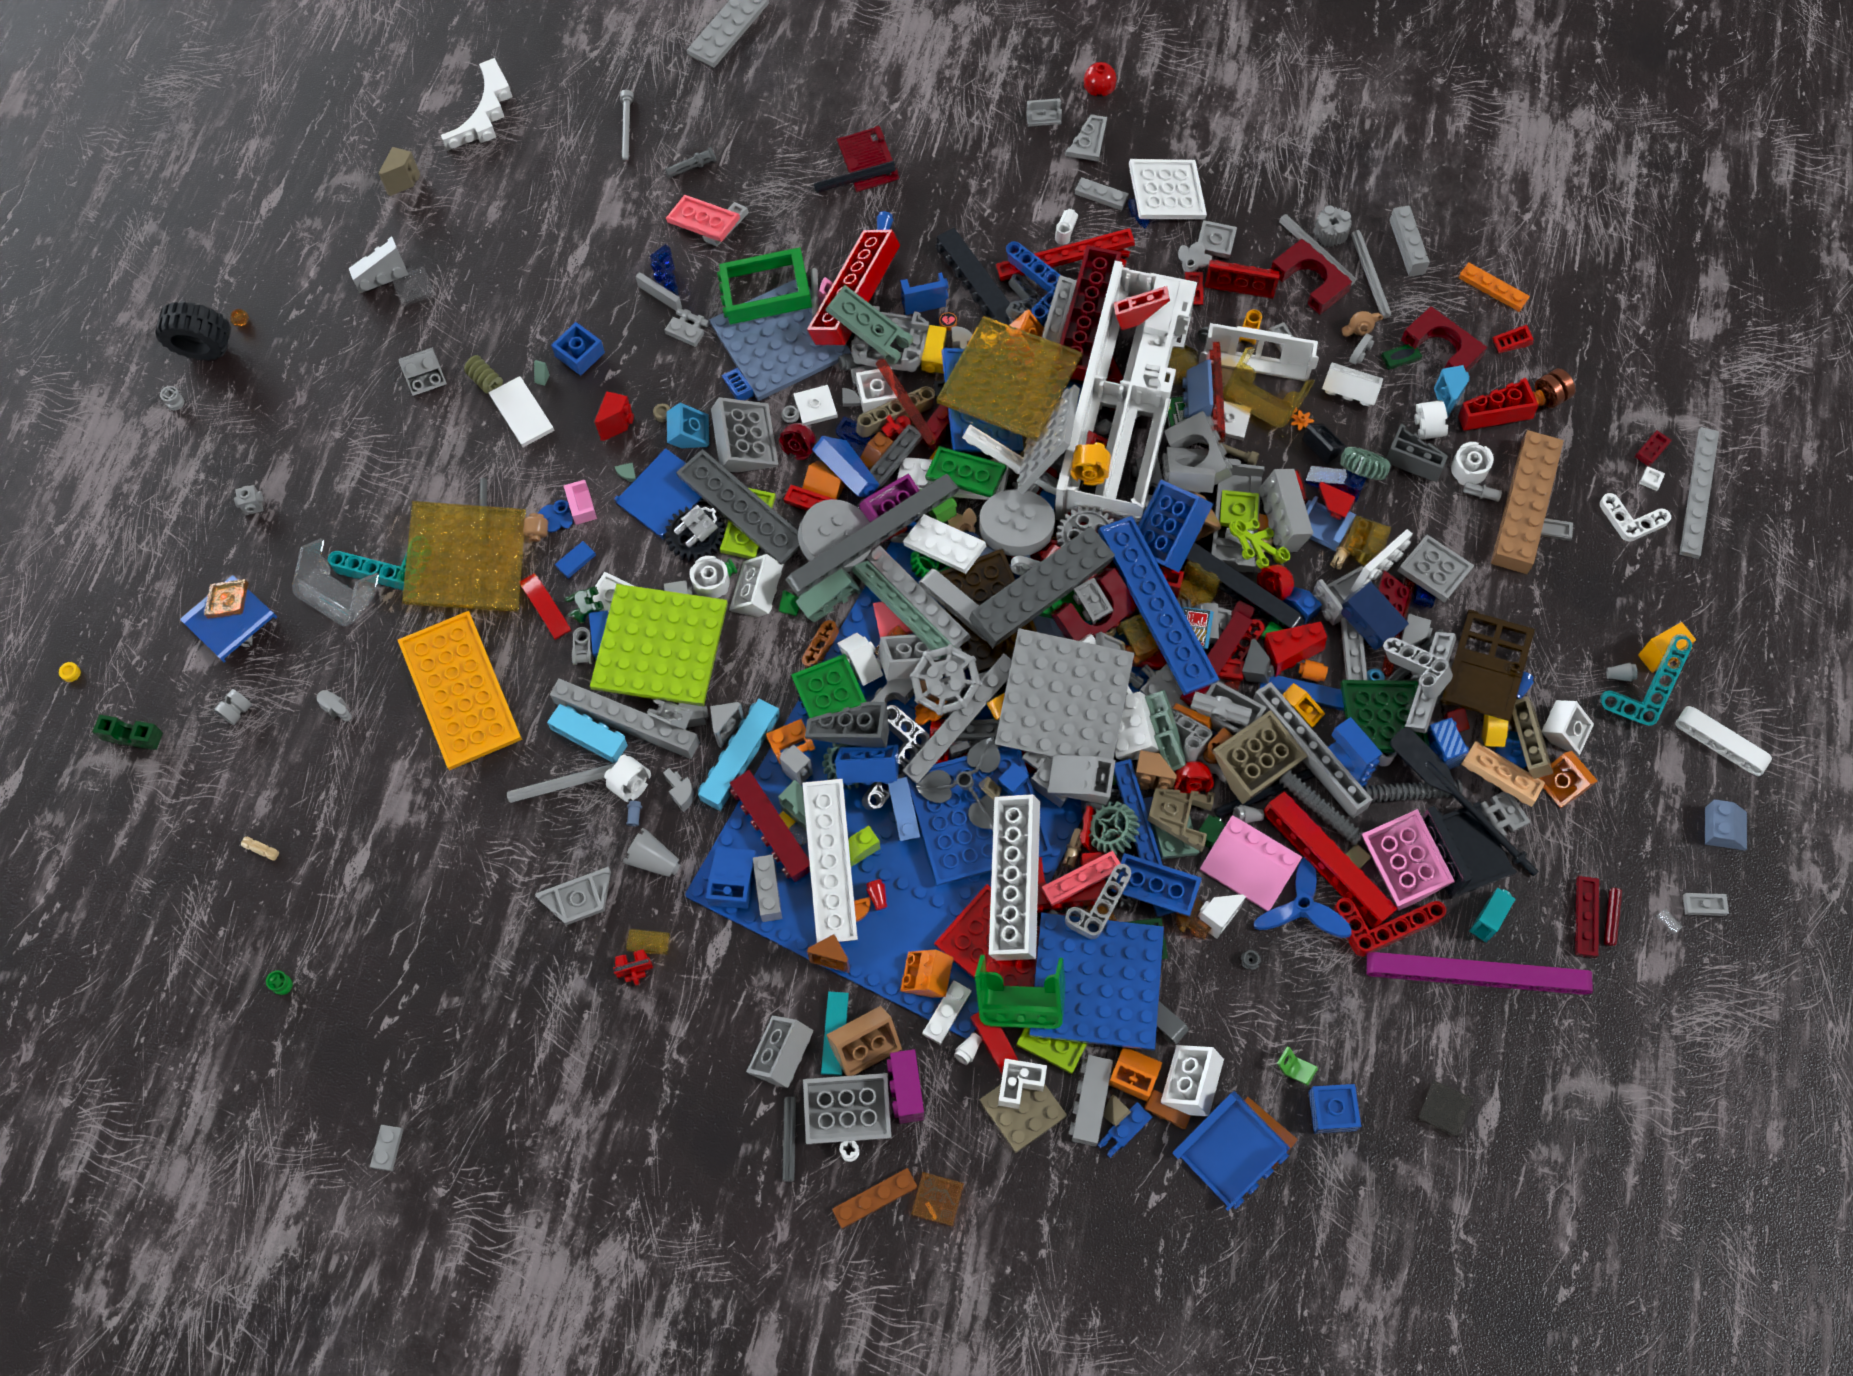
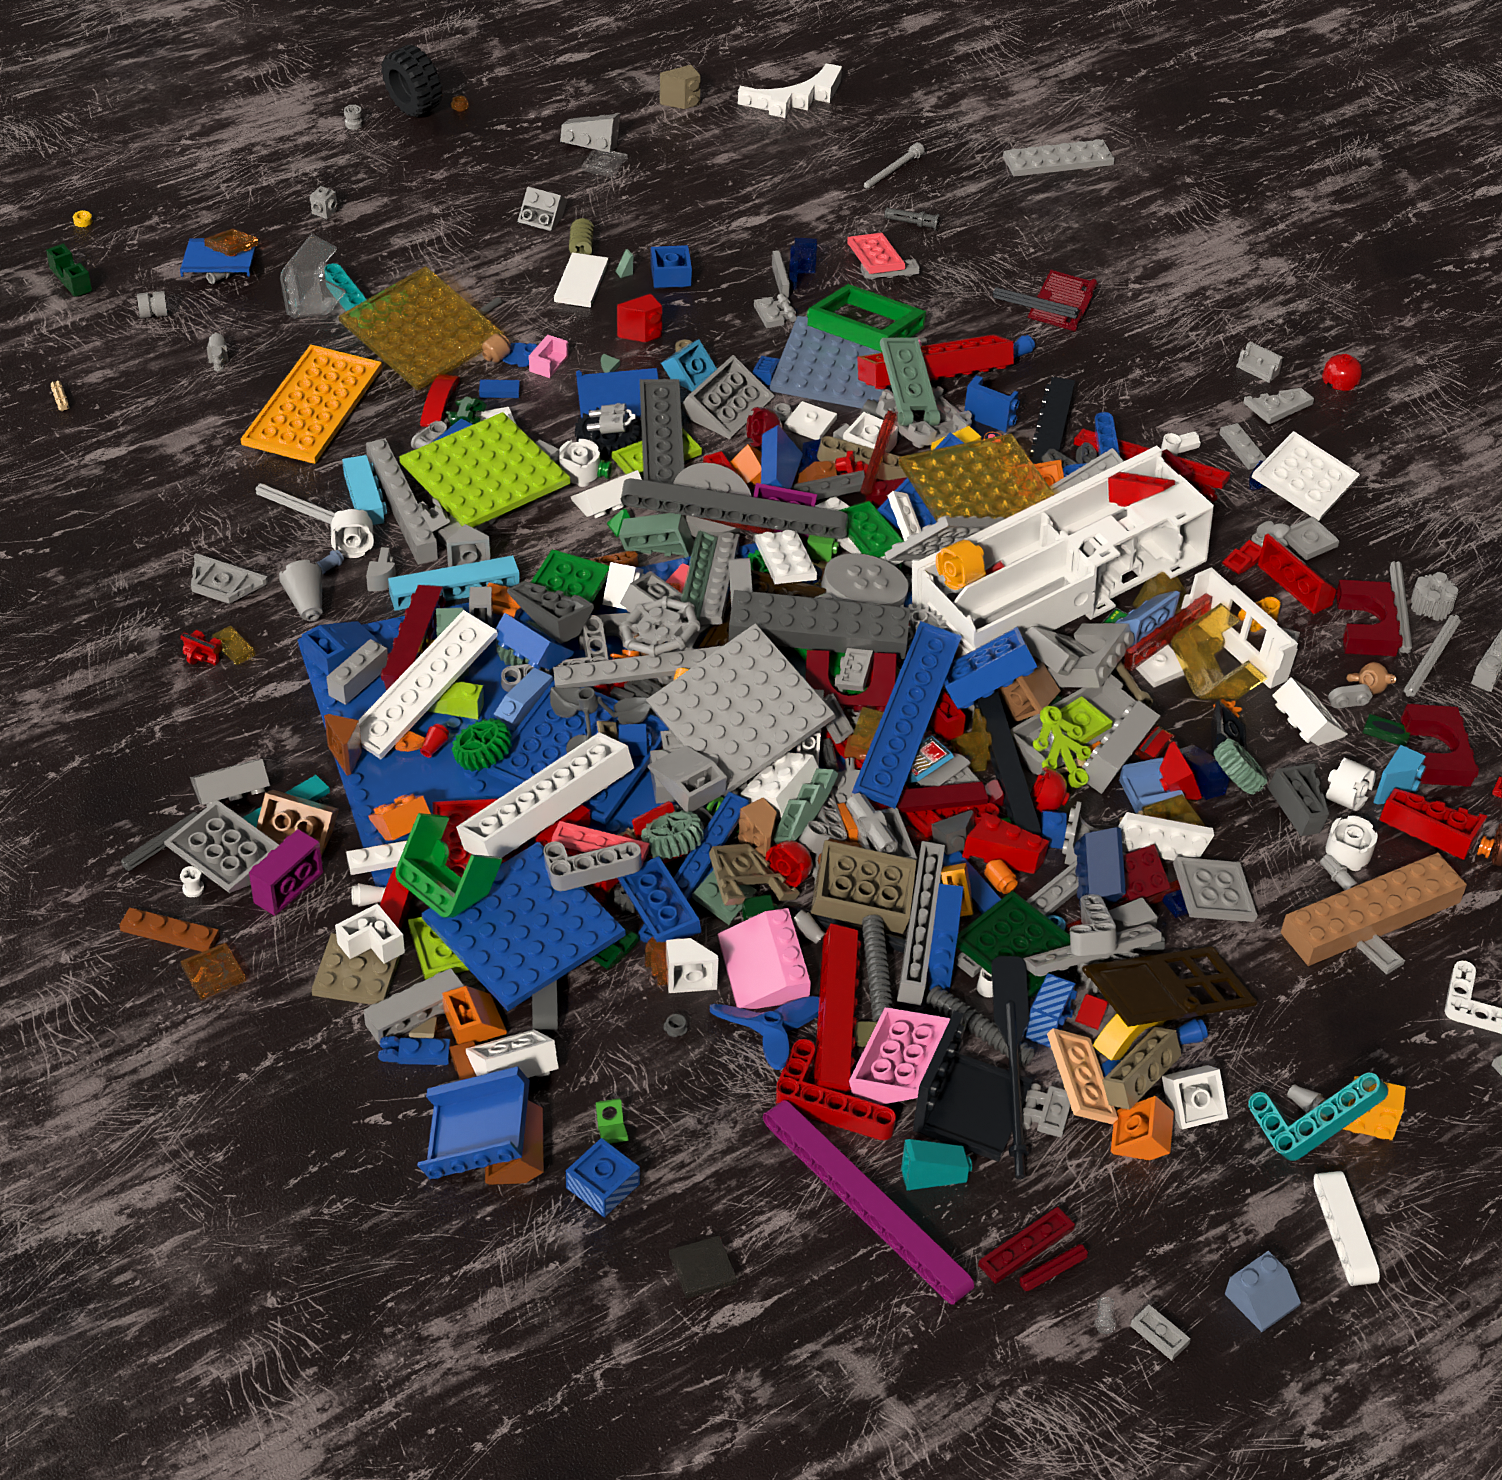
camera: 40 degrees right, 20 degrees down
none -> green gear [452,718,513,772]

